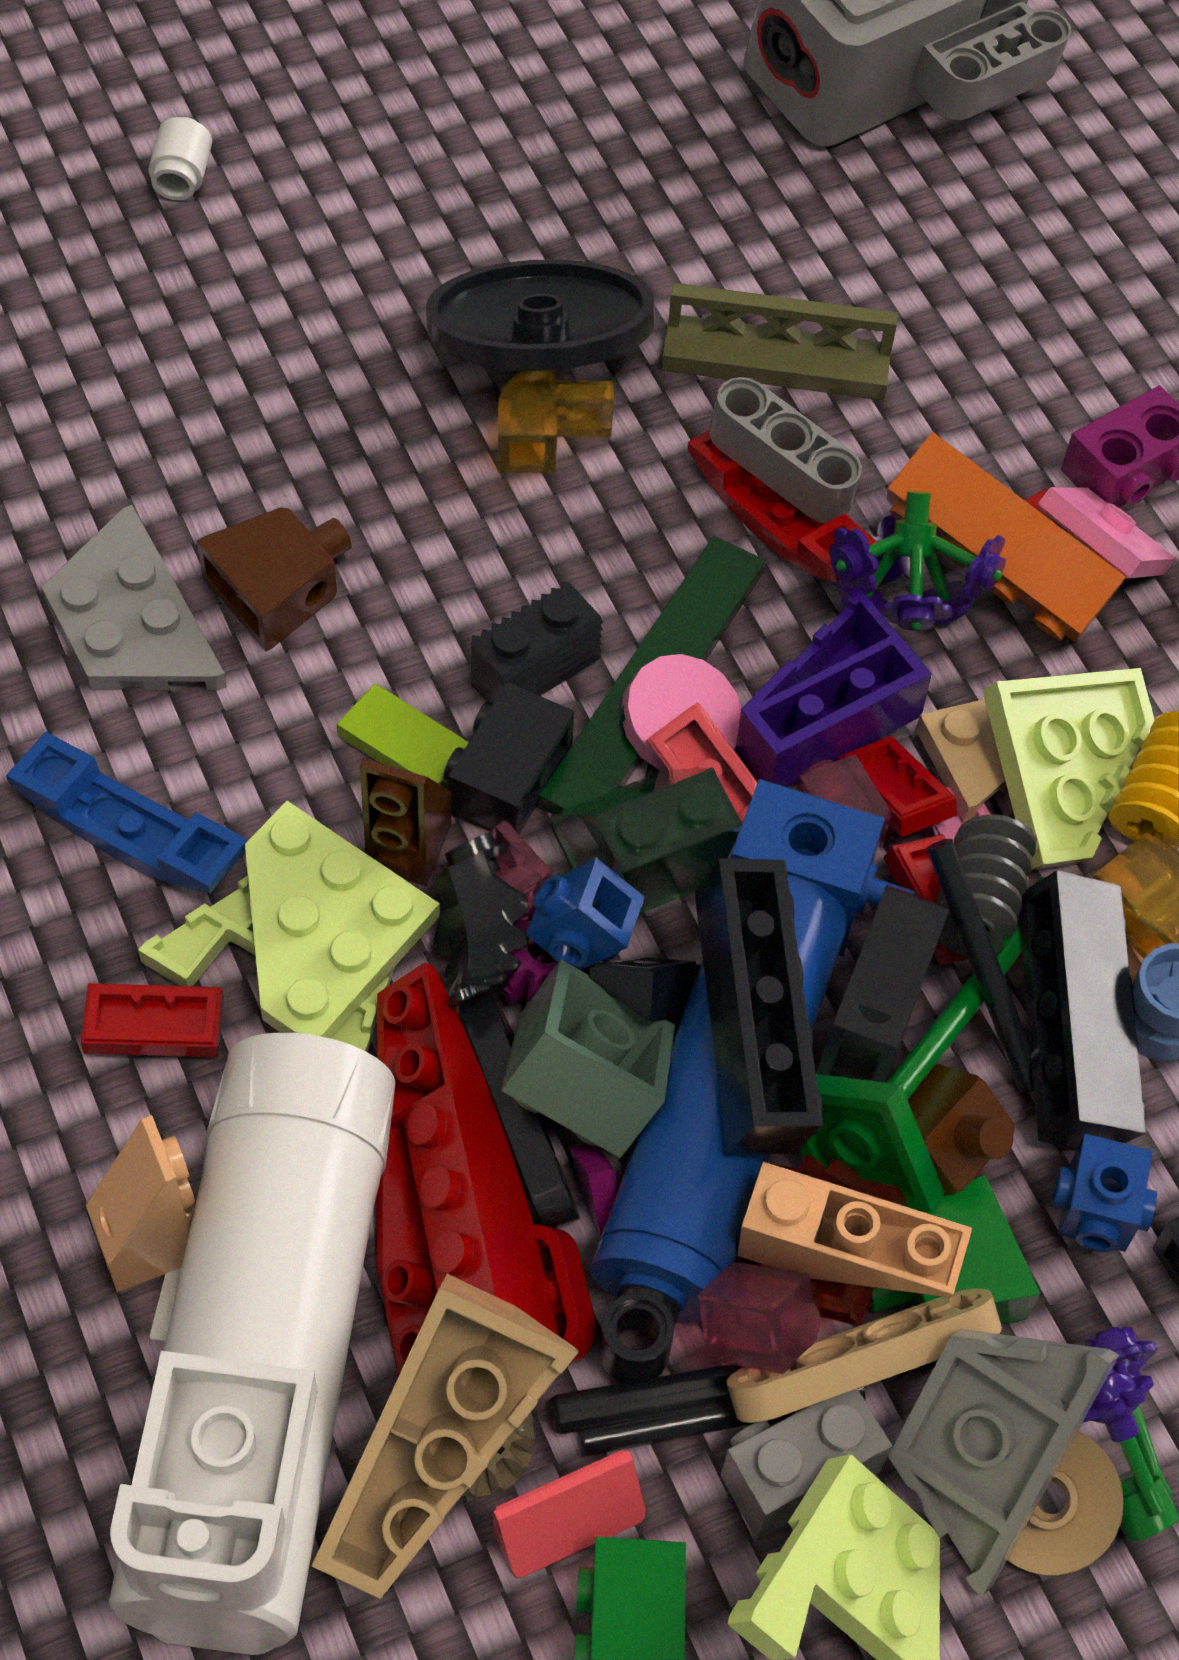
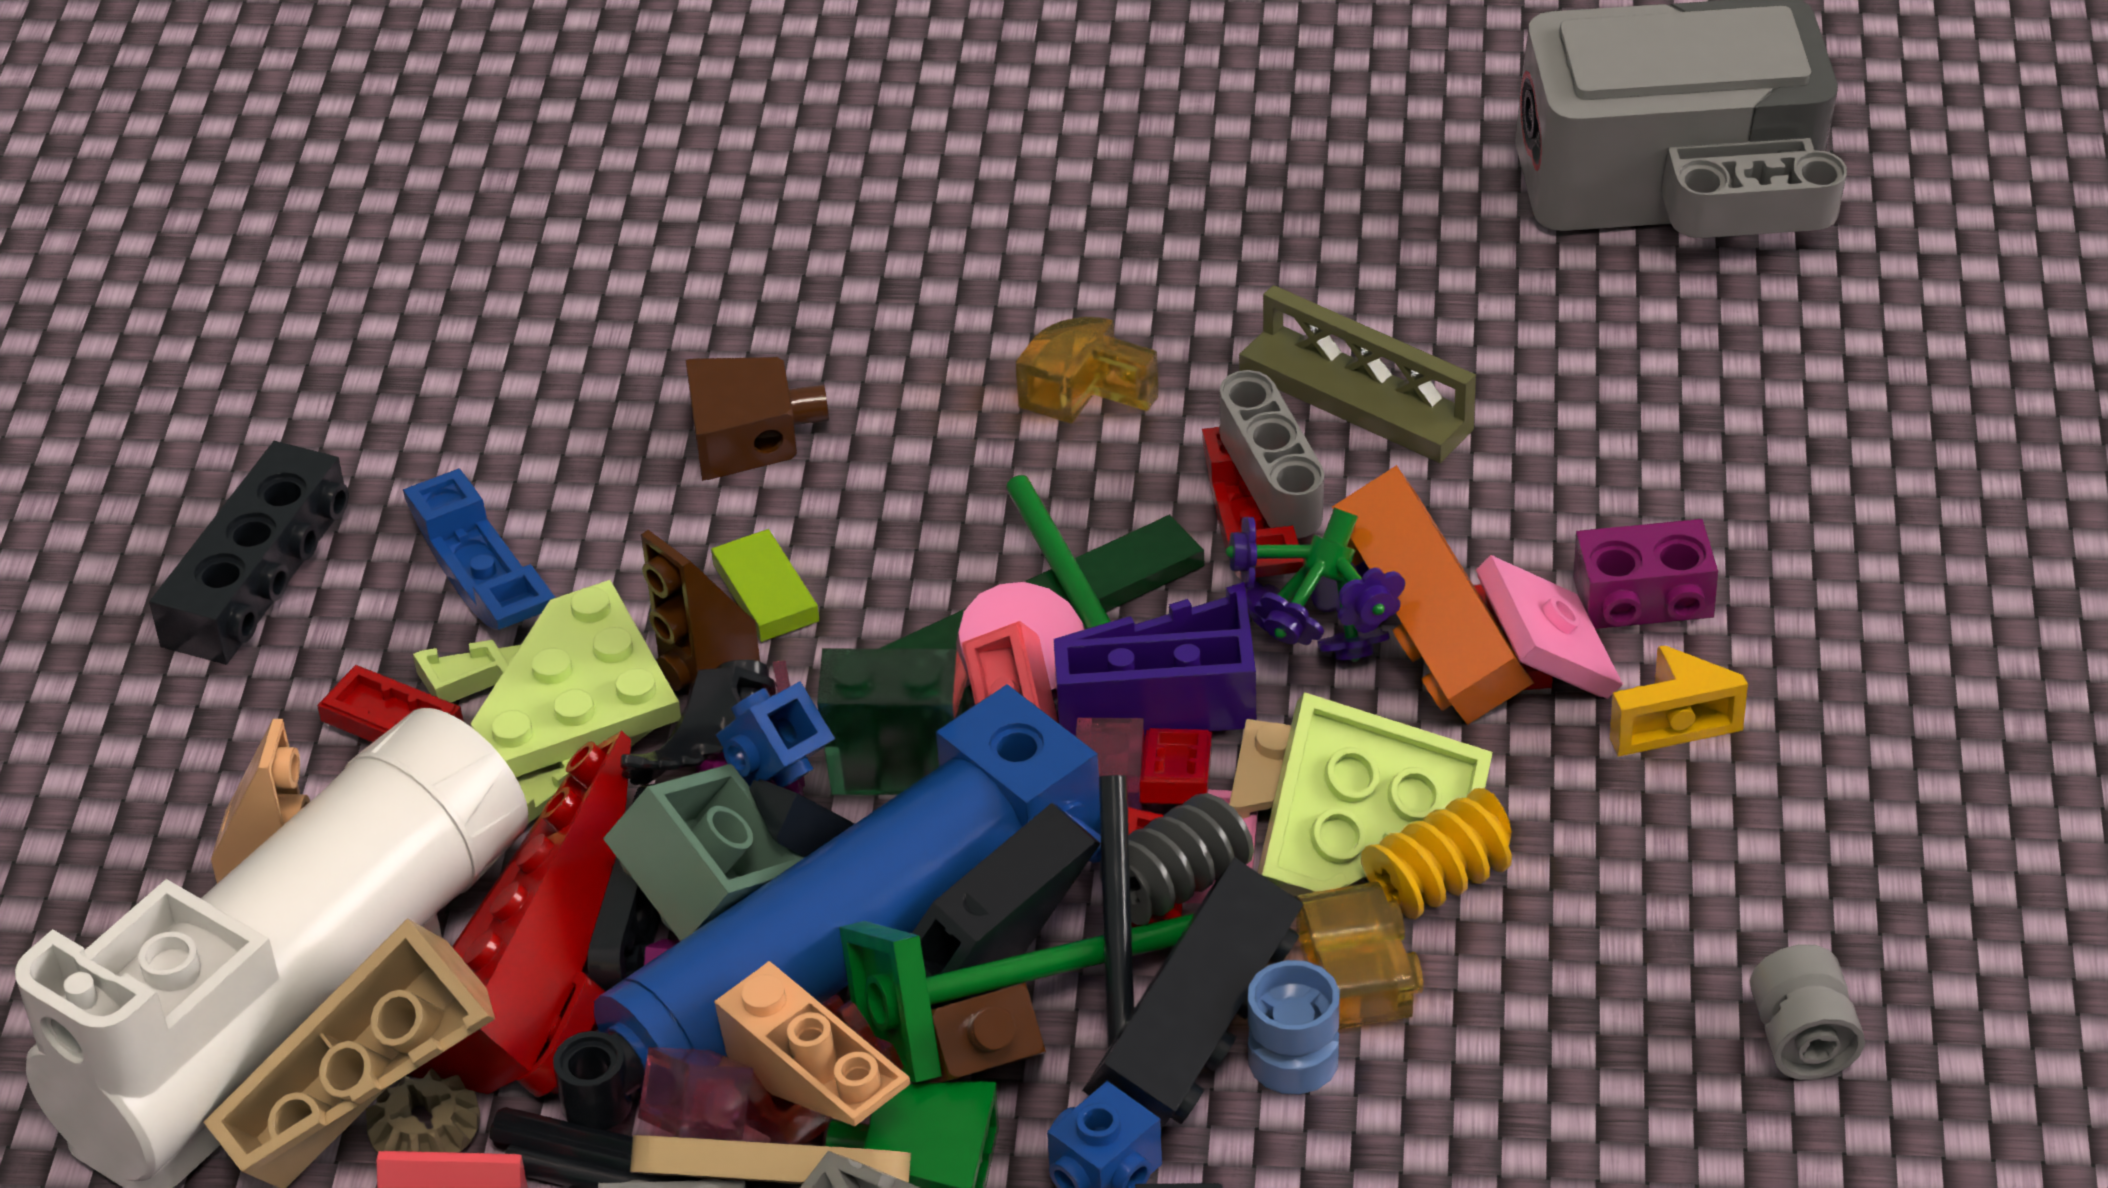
camera: 35 degrees right, 15 degrees down
light grey wing [41,505,227,690] -> none
white brick [149,117,212,201] -> none
black dish [426,259,655,371] -> none
black brick [443,682,574,839] -> none
black brick [471,582,603,702] -> none
black brick [694,858,823,1154] -> none
none -> green bar [1006,475,1111,629]

